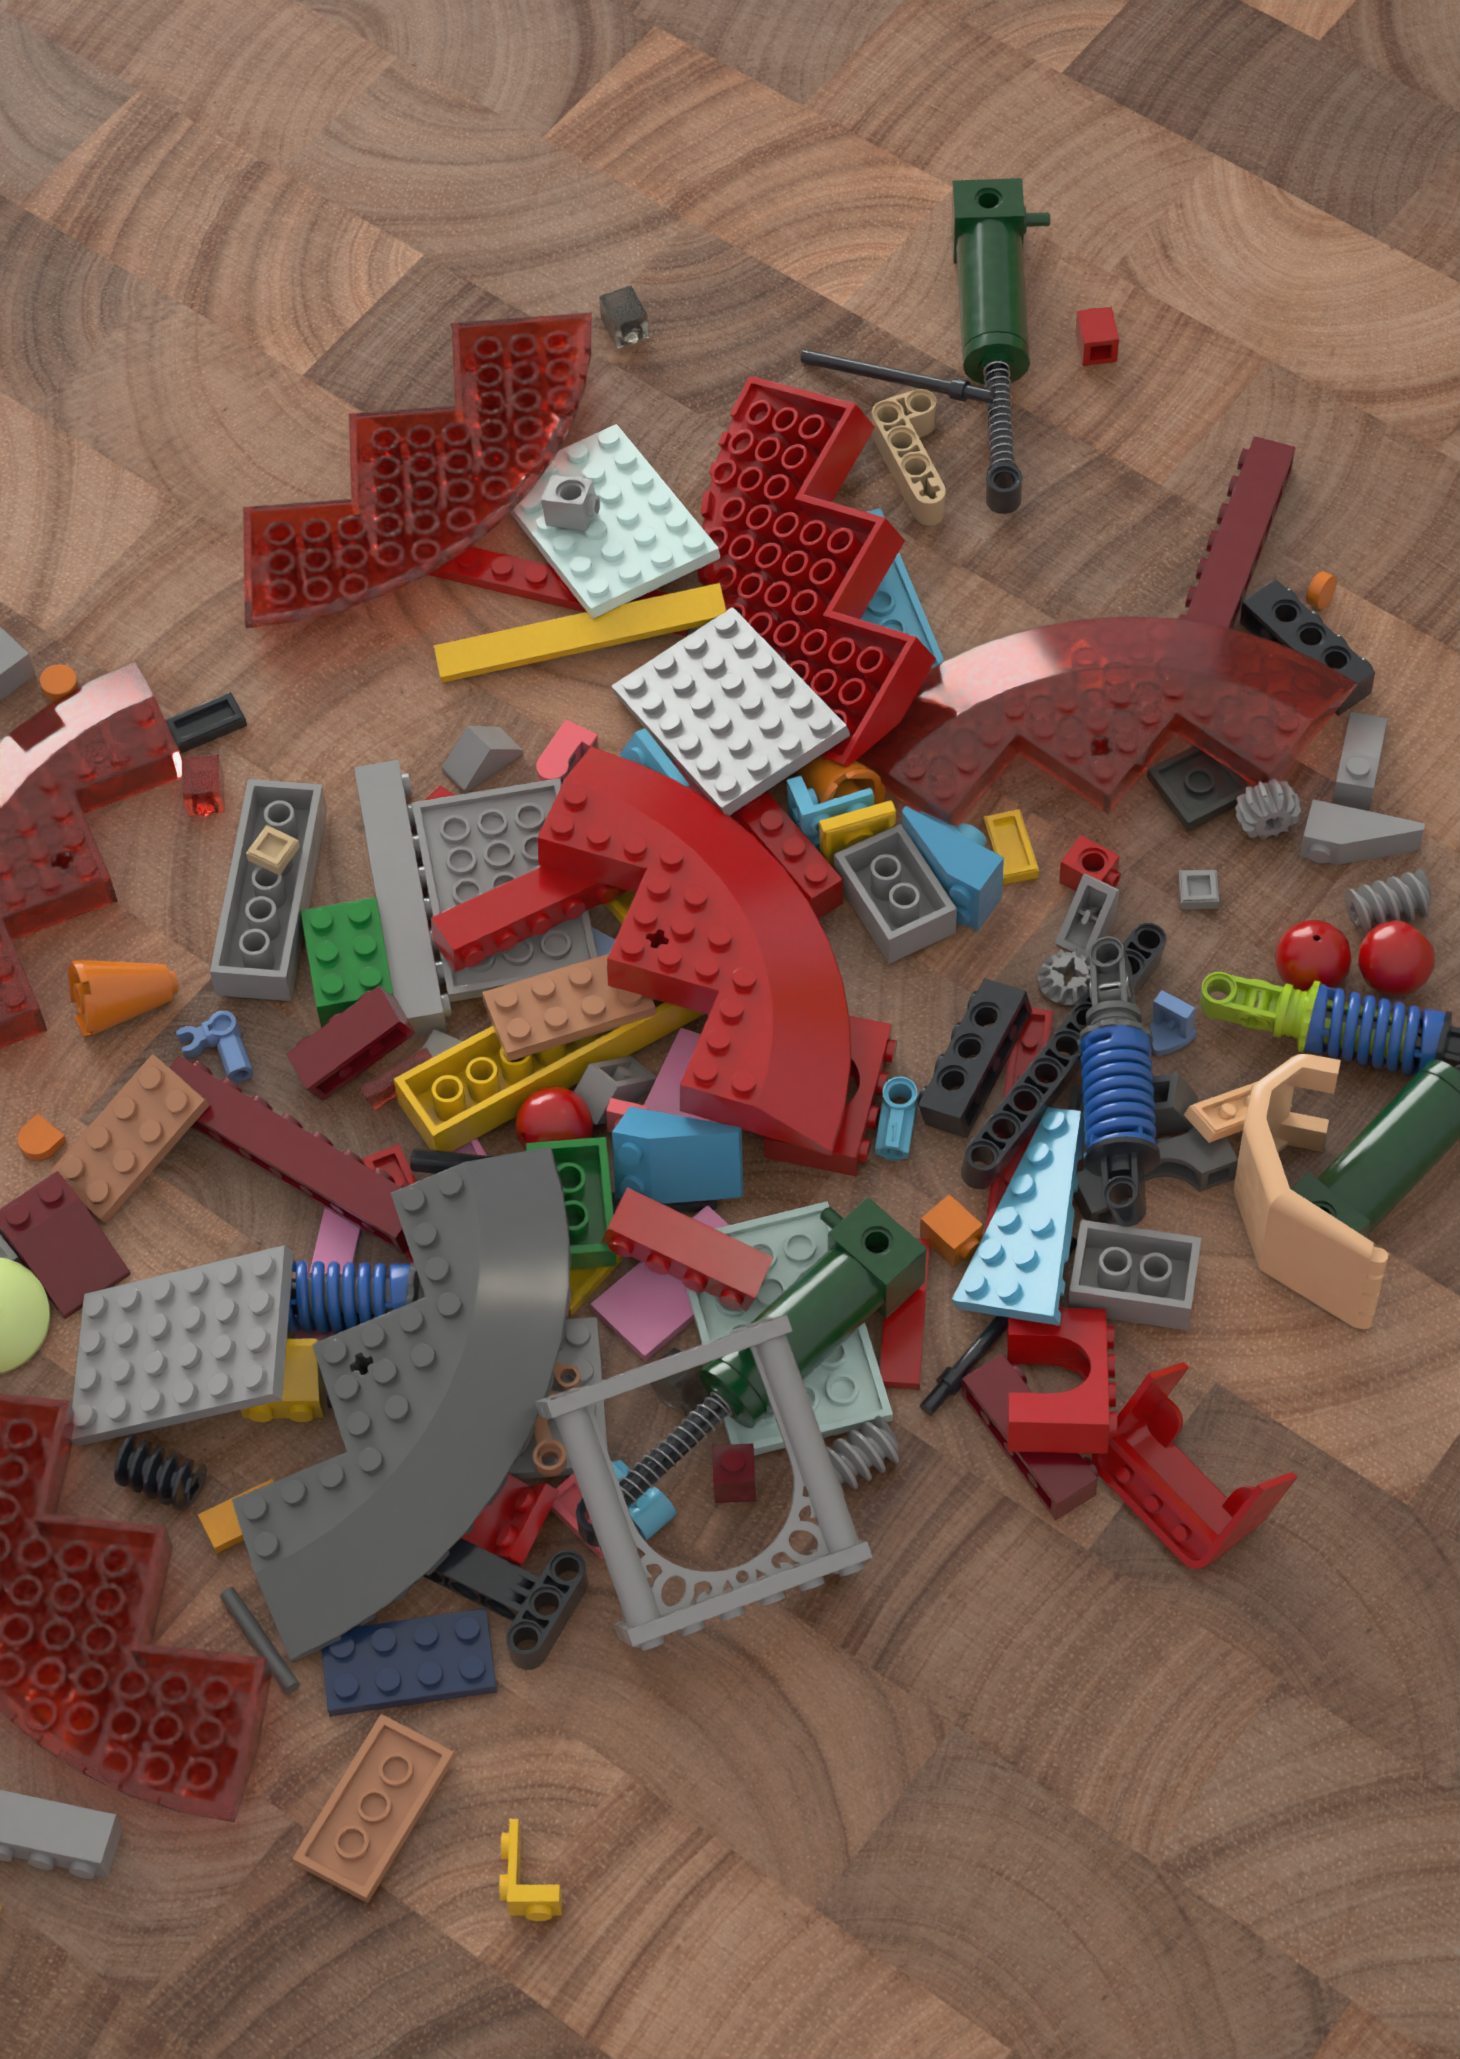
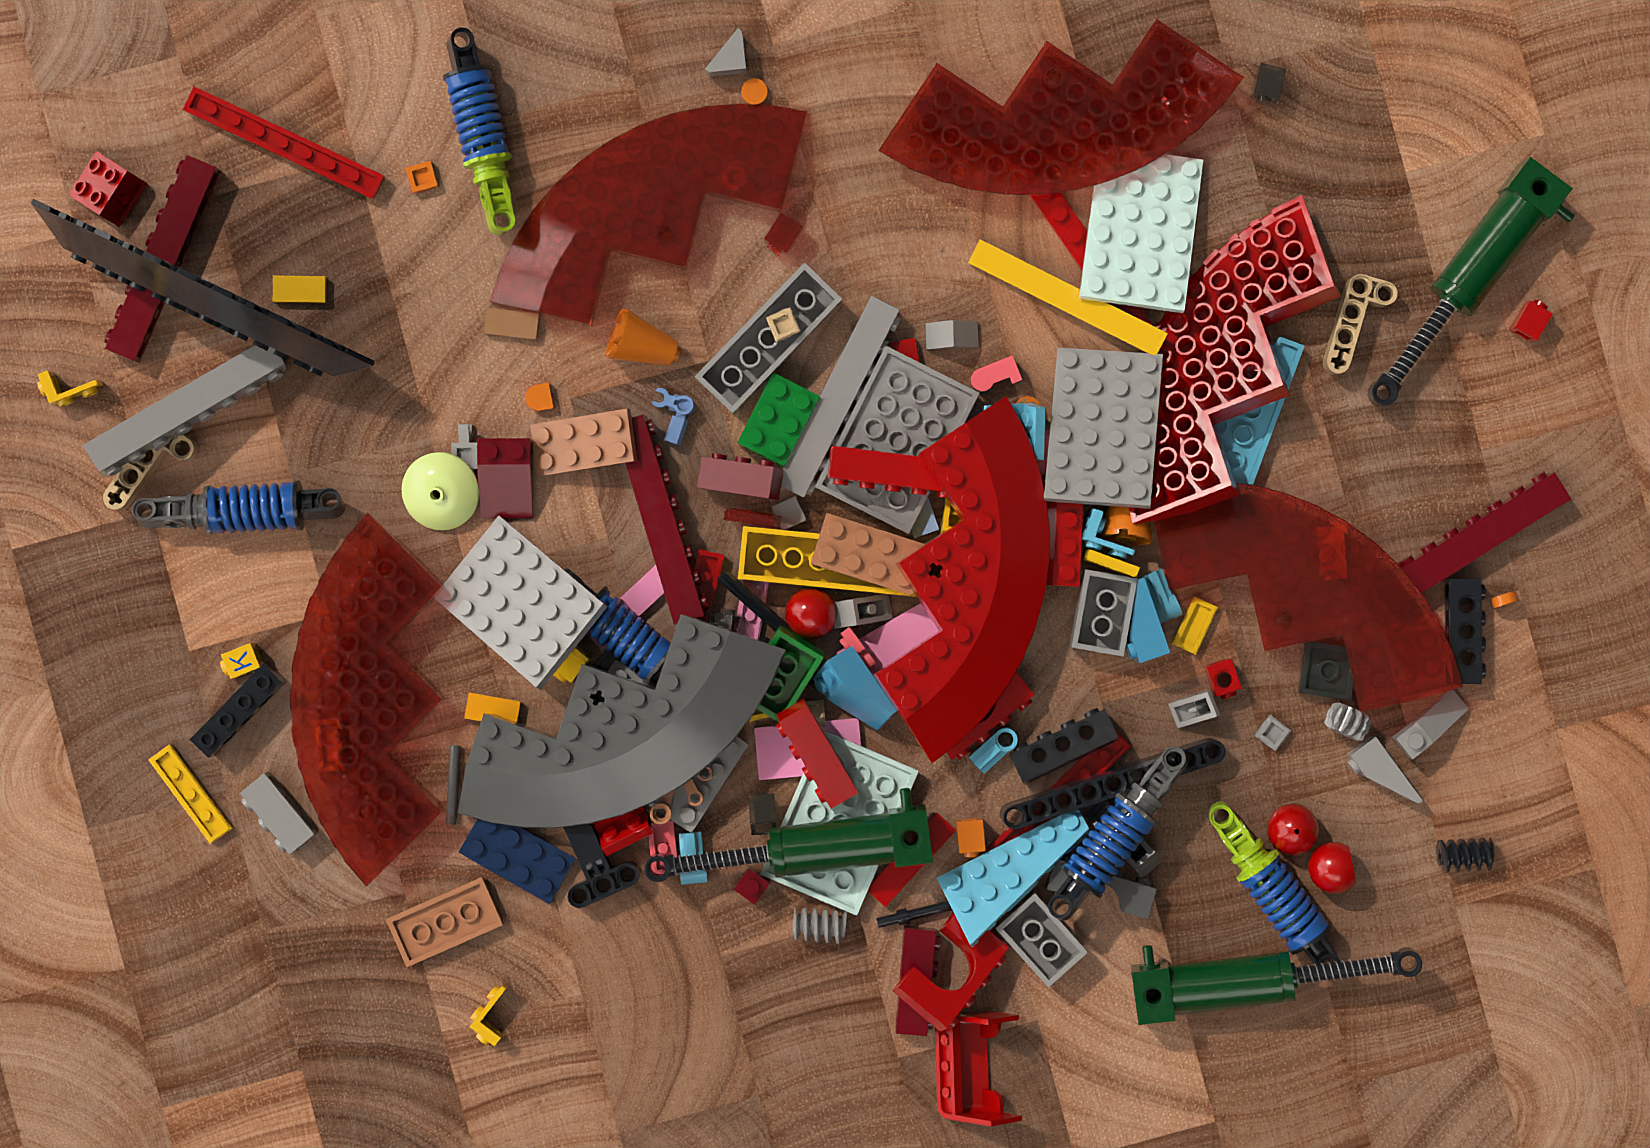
camera: 30 degrees right, 30 degrees up
black piece [114,1434,207,1511] -> none
black tile [163,692,247,754] -> none
light grey arch [535,1315,873,1651] -> none
light grey brick [541,474,600,531] -> none
black bar [800,349,995,404] -> none
light grey gear [1038,949,1091,1005] -> none
medium blue tile [1150,990,1196,1057] -> none
light nougat tile [1184,1081,1292,1143] -> none
light nougat windscreen [1233,1054,1388,1329] -> none
light grey piece [1345,869,1431,934] -> none

